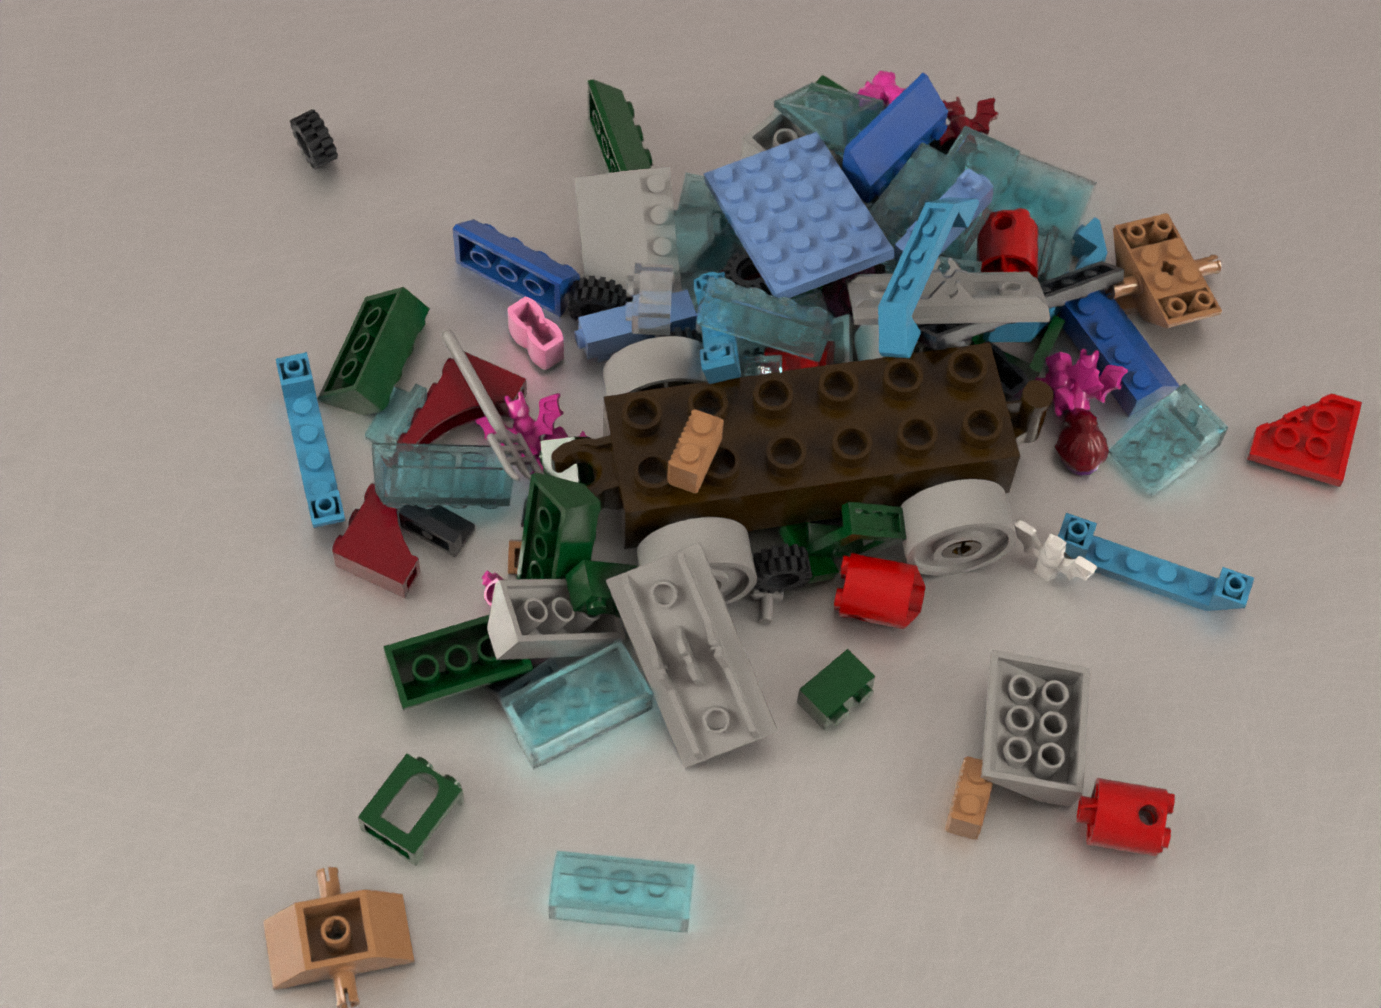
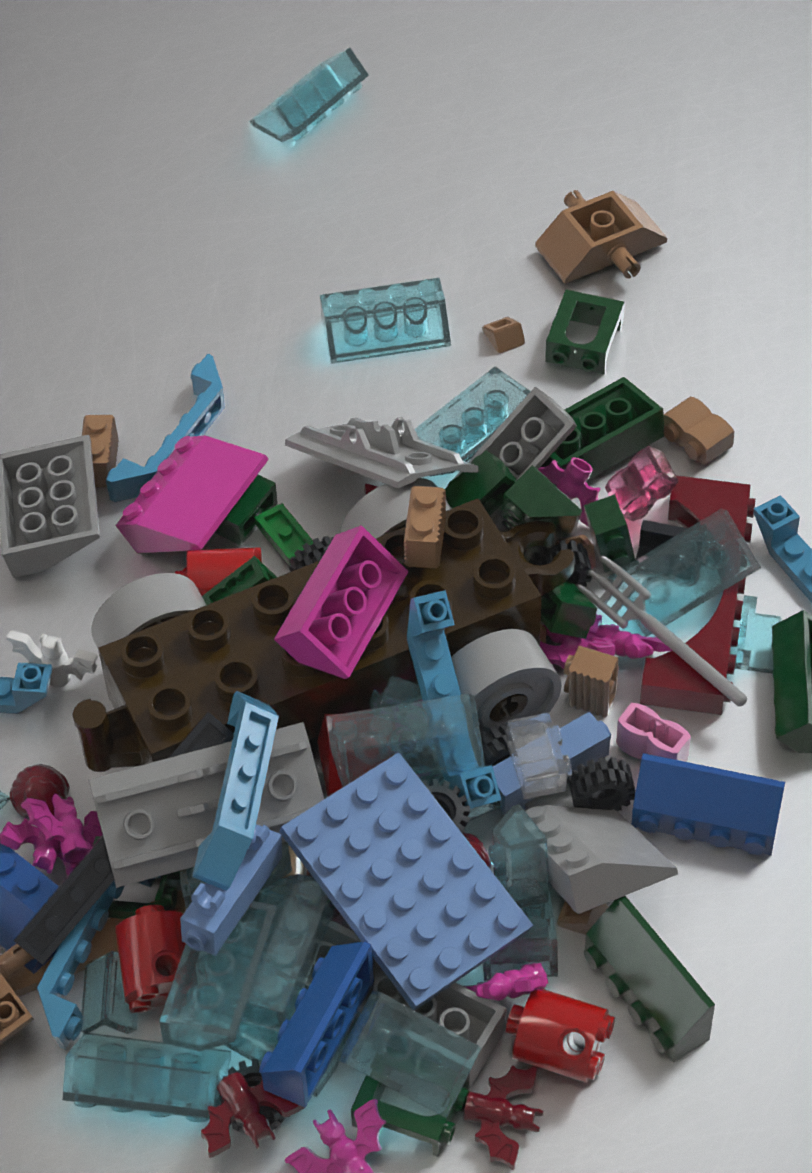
camera: 170 degrees right, 10 degrees down
none -> dark azure slope [106,354,225,502]
none -> dark pink slope [115,435,269,553]
none -> green plate [255,503,313,566]
none -> dark pink slope [274,525,409,679]
none -> dark pink animal [464,963,549,1001]
none -> dark red animal [464,1065,544,1170]
none -> medium nougat slope [482,317,525,353]
none -> red cylinder [505,988,615,1083]
none -> medium nougat brick [564,645,619,718]
none -> dark green brick [583,494,636,572]
none -> clear pink brick [605,446,678,522]
none -> medium nougat brick [664,396,735,465]

